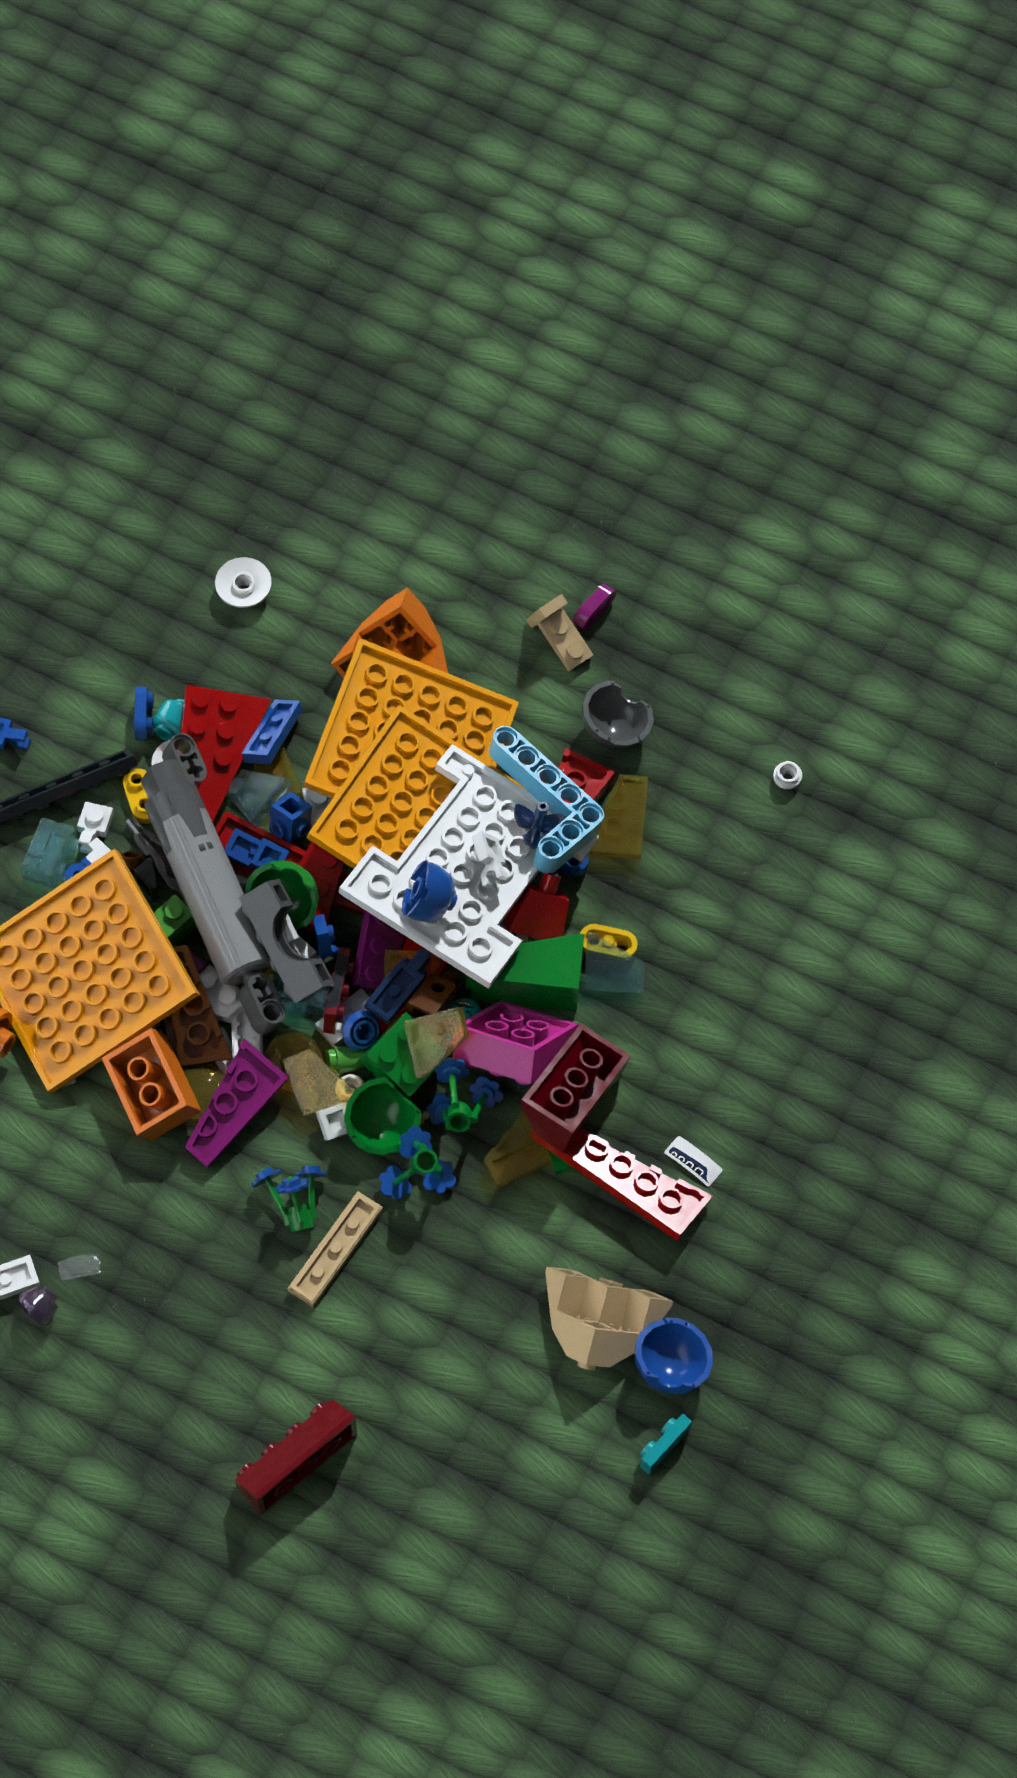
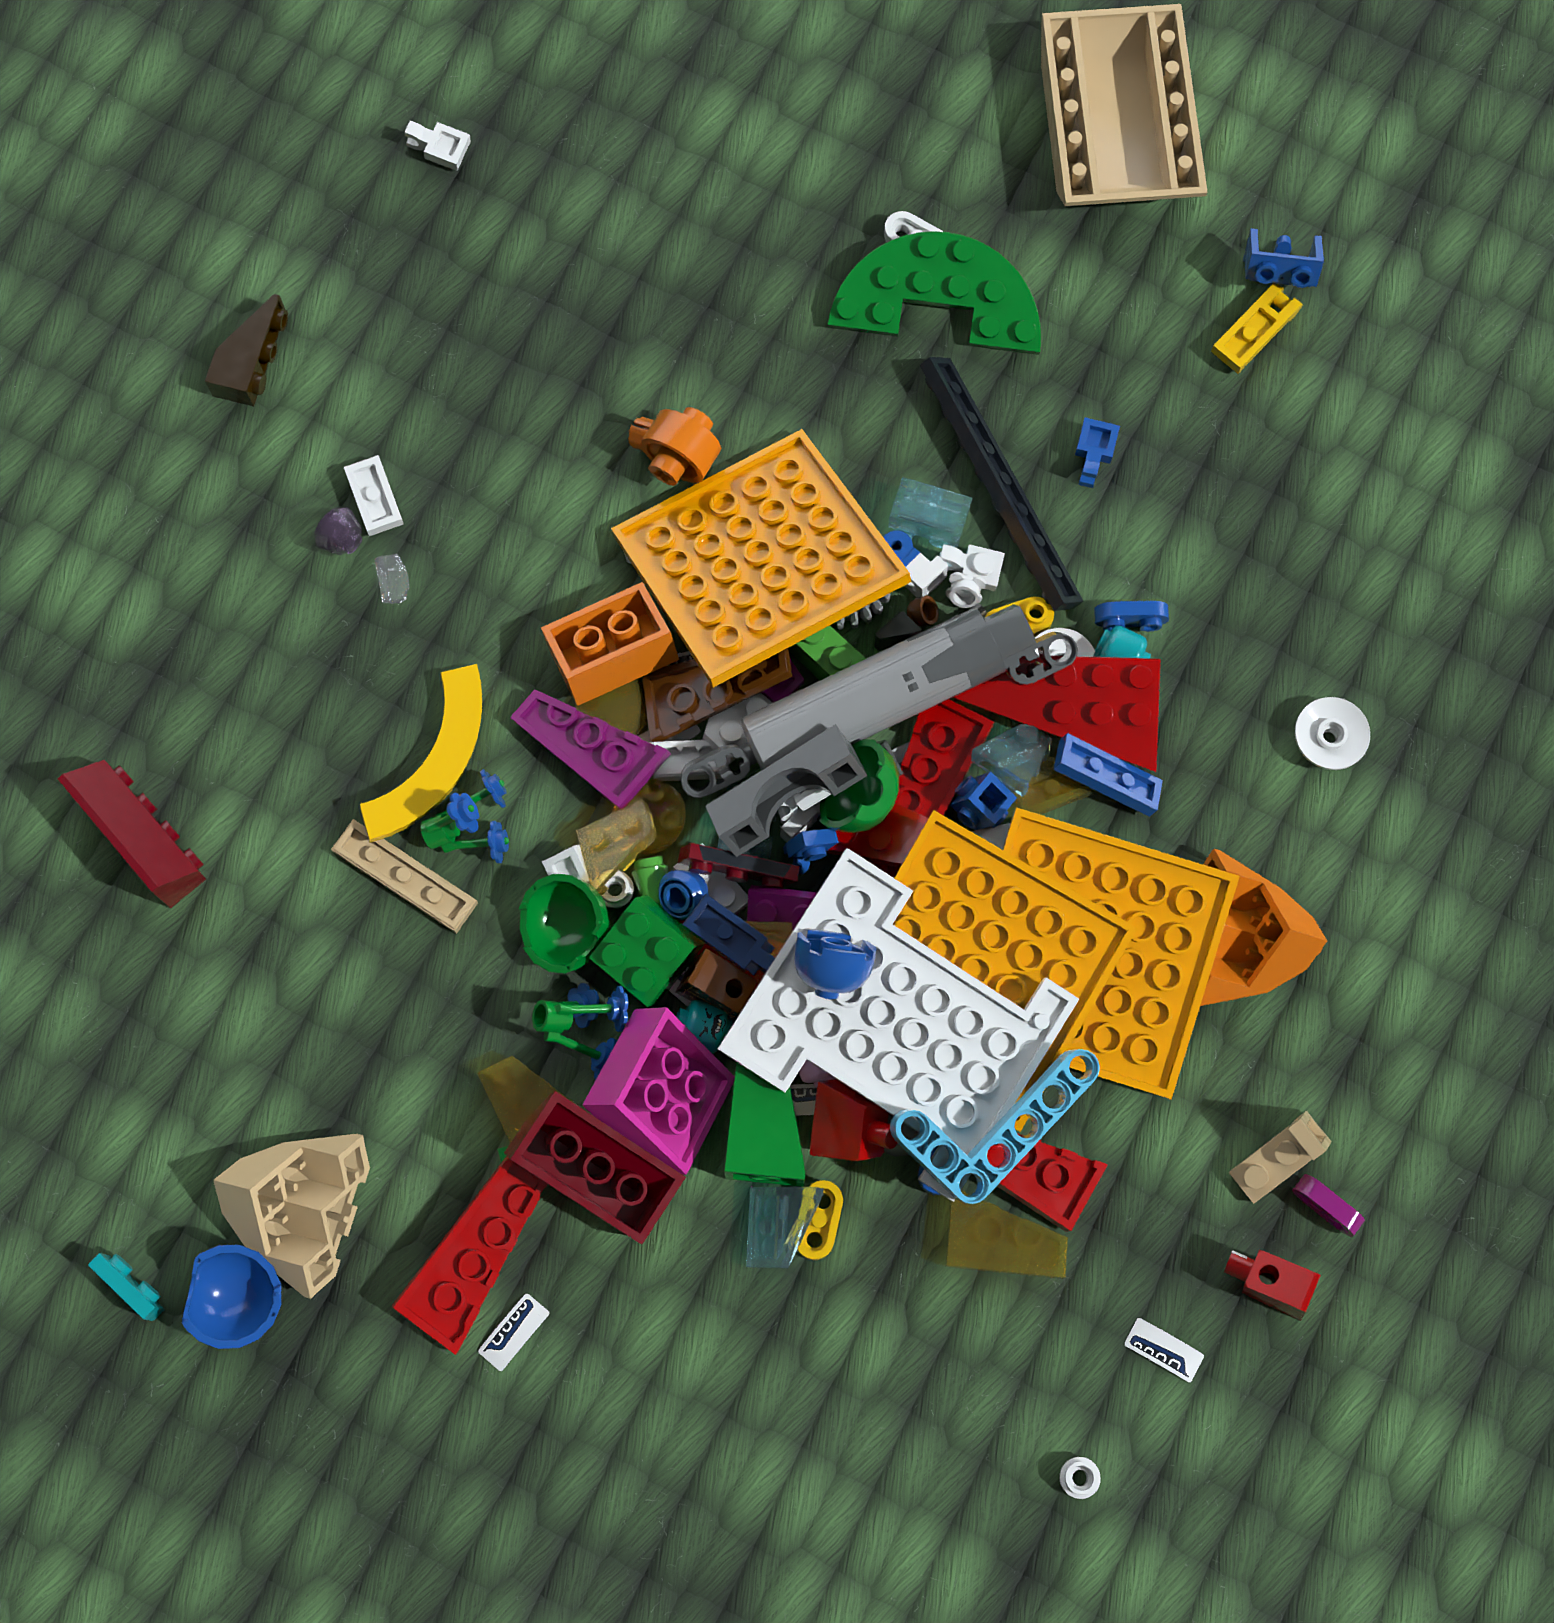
camera: 90 degrees right, 10 degrees up
blue slope [224,828,289,871] -> none
blue plant [379,1126,456,1200] -> none
clear yellow wing [404,1007,469,1078] -> none
white plate [472,831,508,889] -> none
dark blue plant [514,801,565,849] -> none
dark grey cylinder [581,680,654,750] -> none
none -> yellow tile [360,664,482,843]
none -> white plate [946,572,986,608]
none -> white sticker [1125,1318,1204,1382]
none -> red torso [1224,1250,1321,1321]

